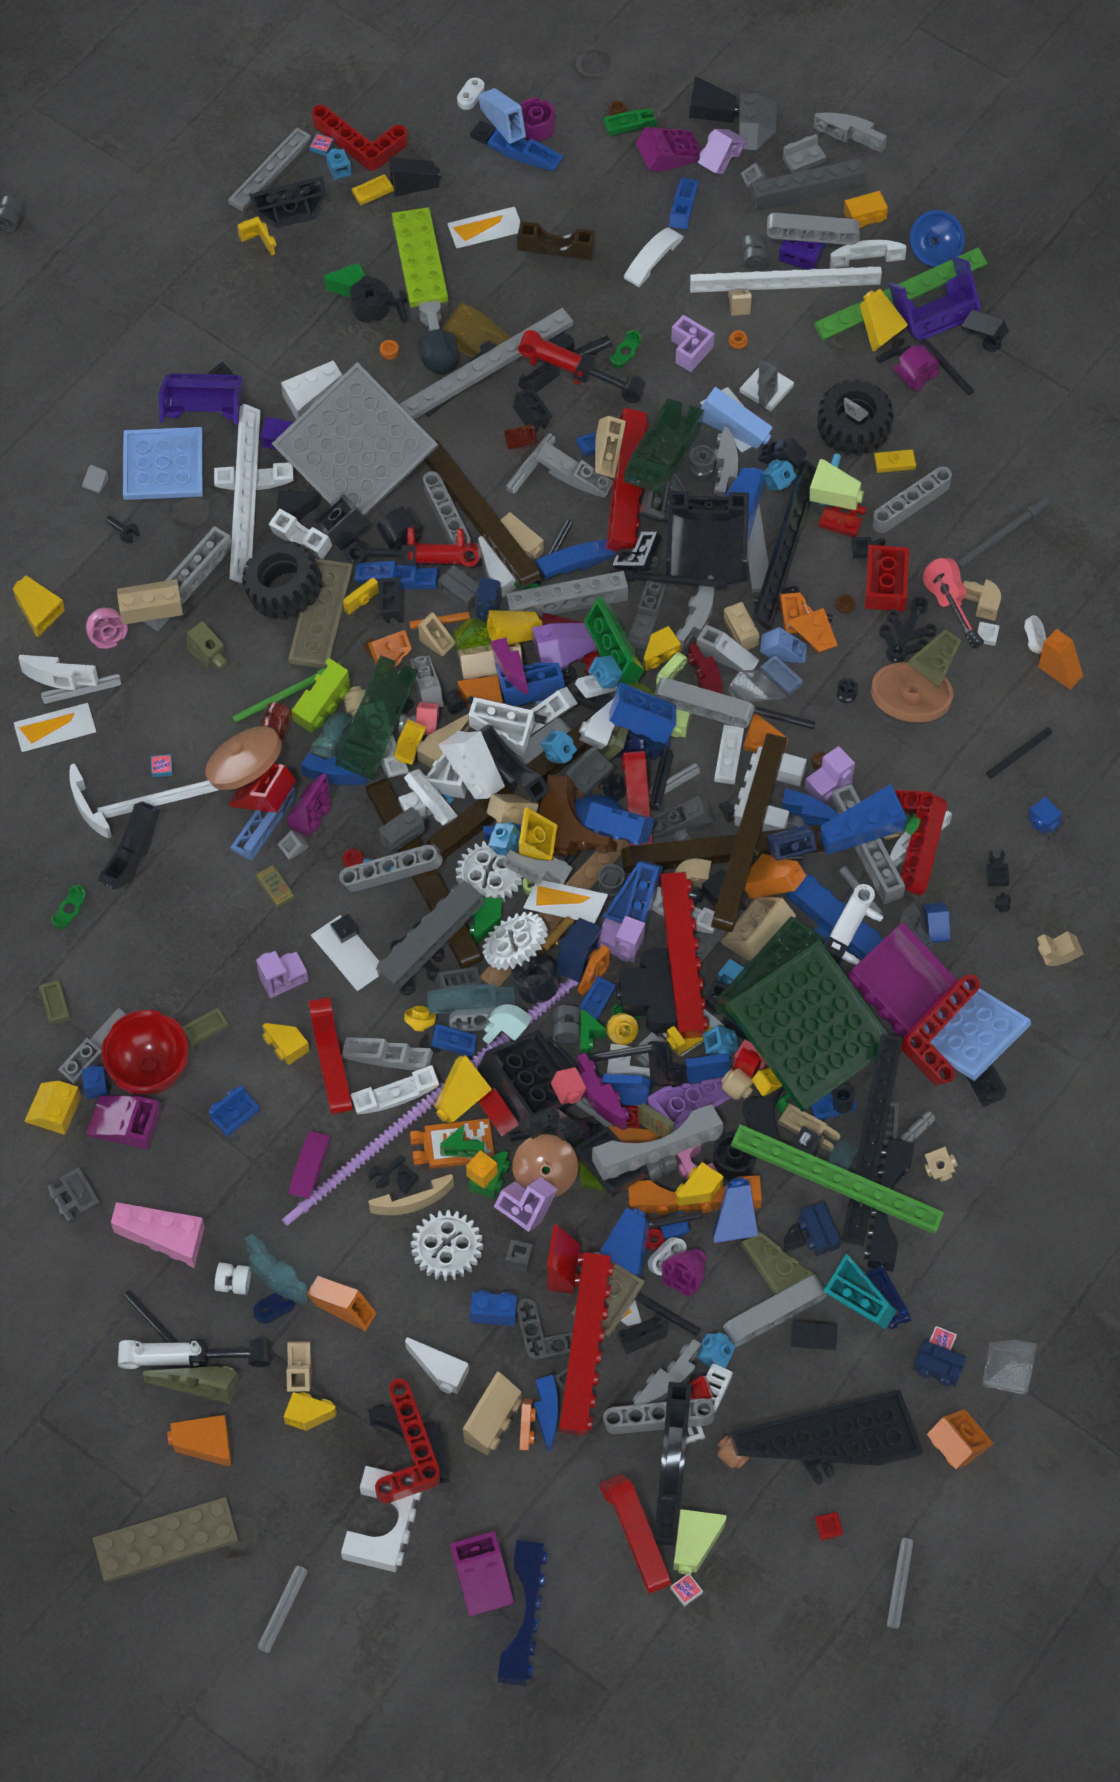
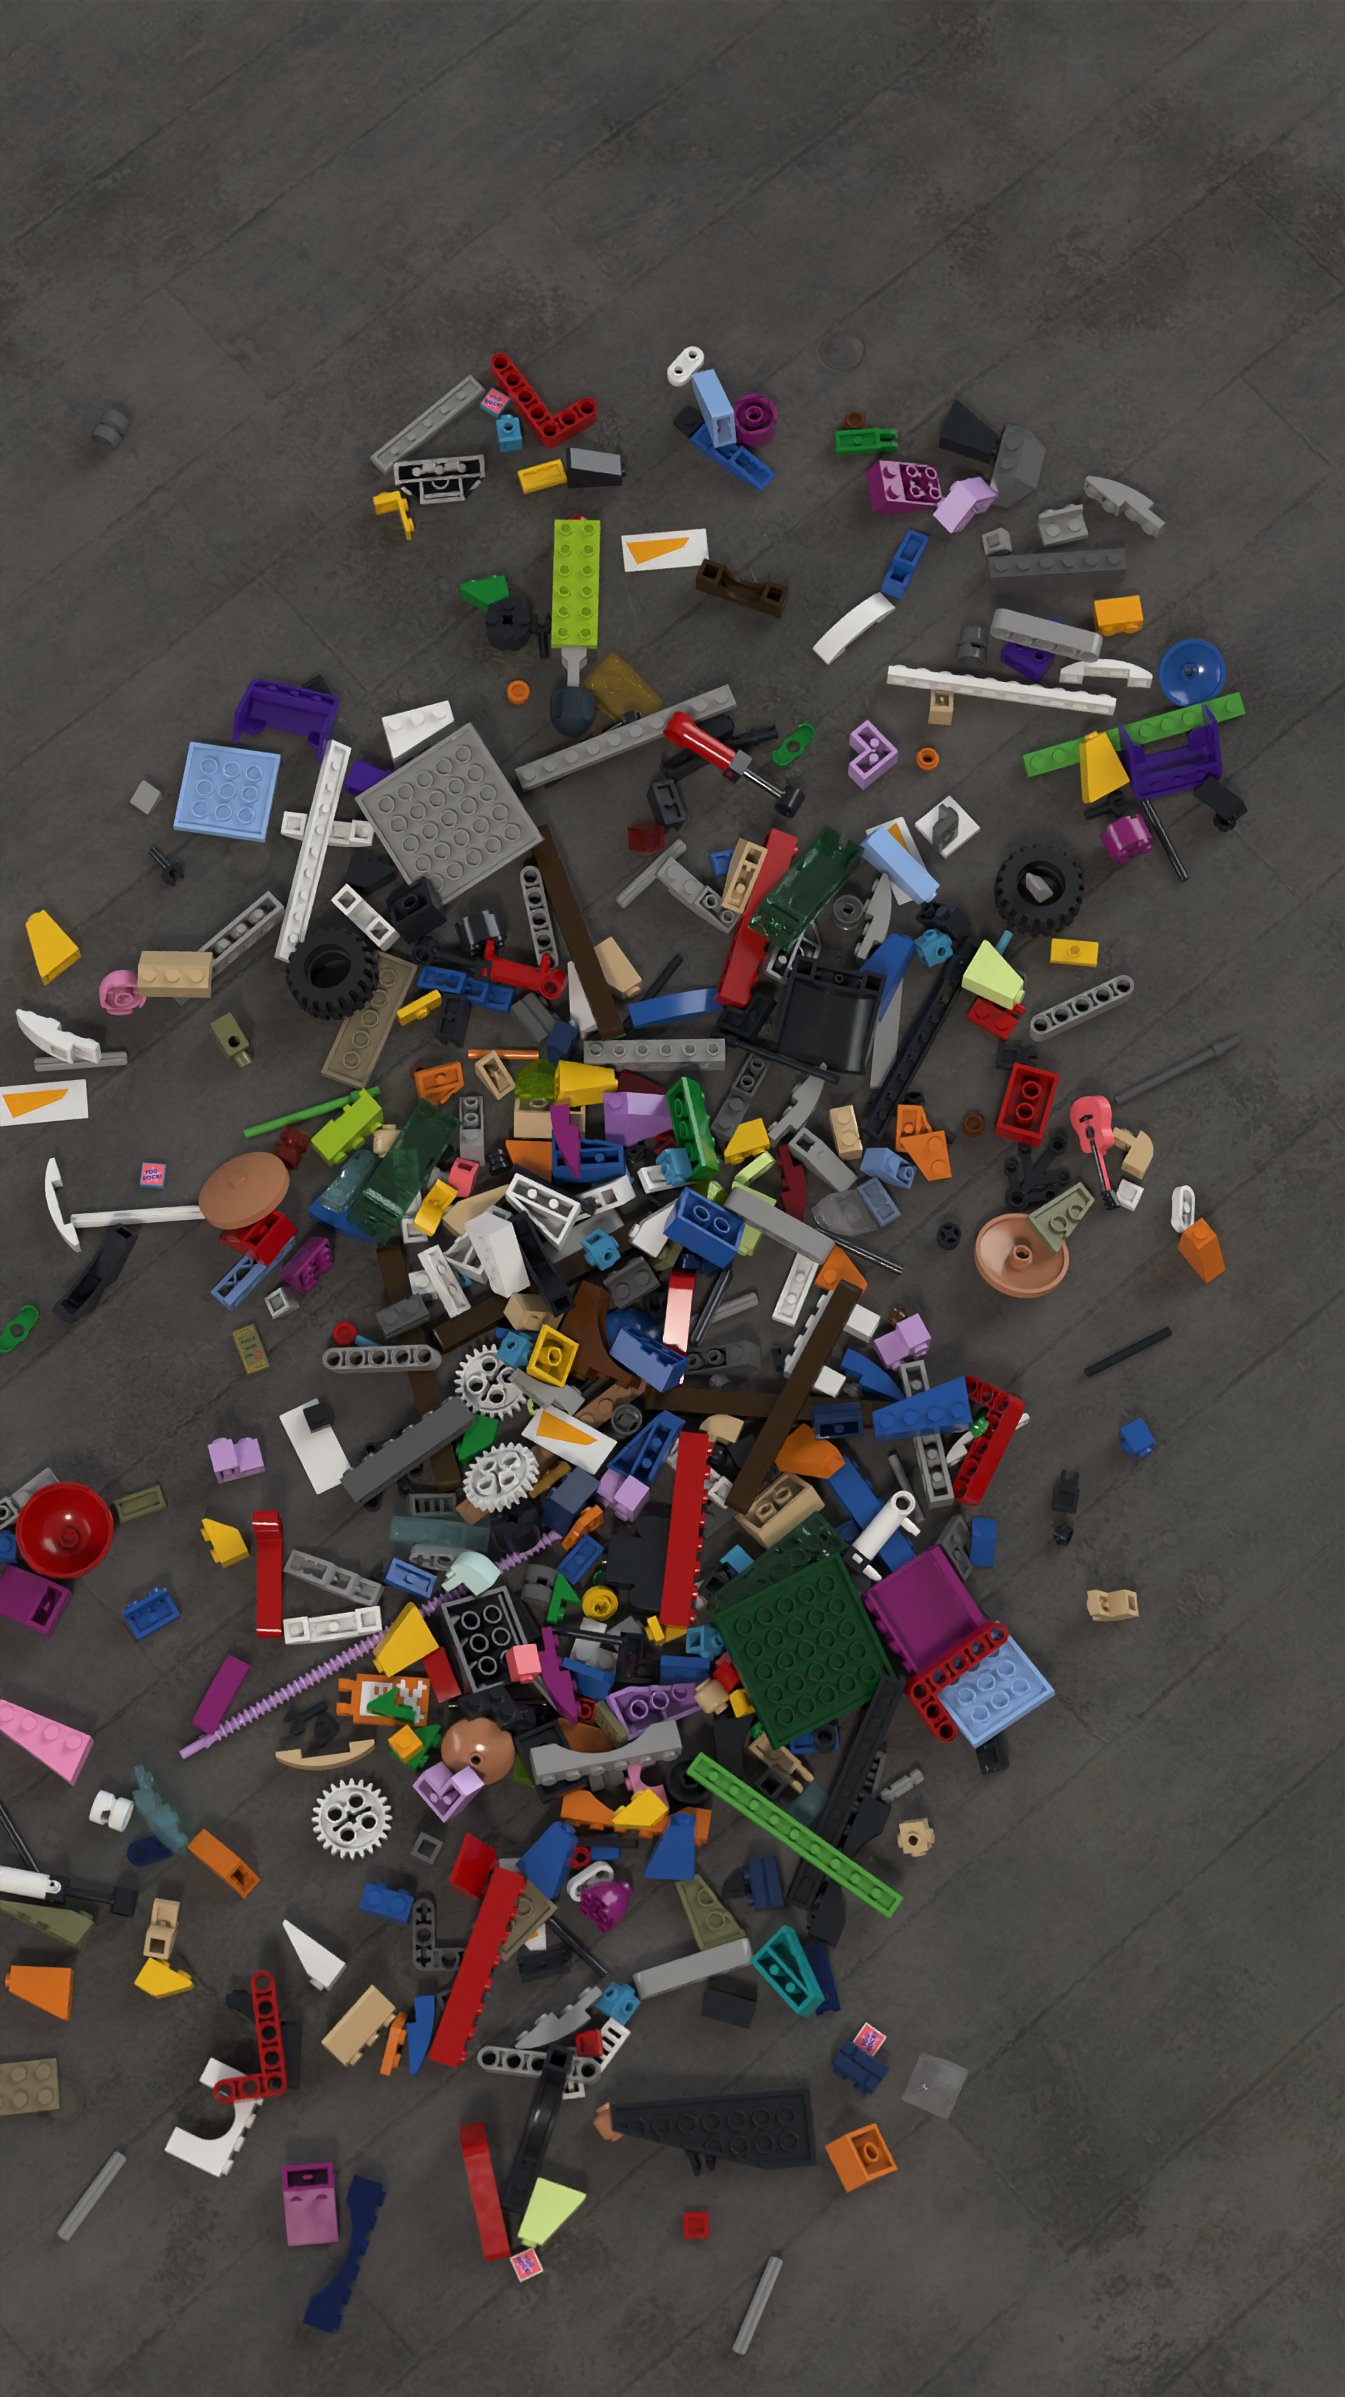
camera: 10 degrees right, 10 degrees up
yellow plate [404,1006,436,1031] -> none

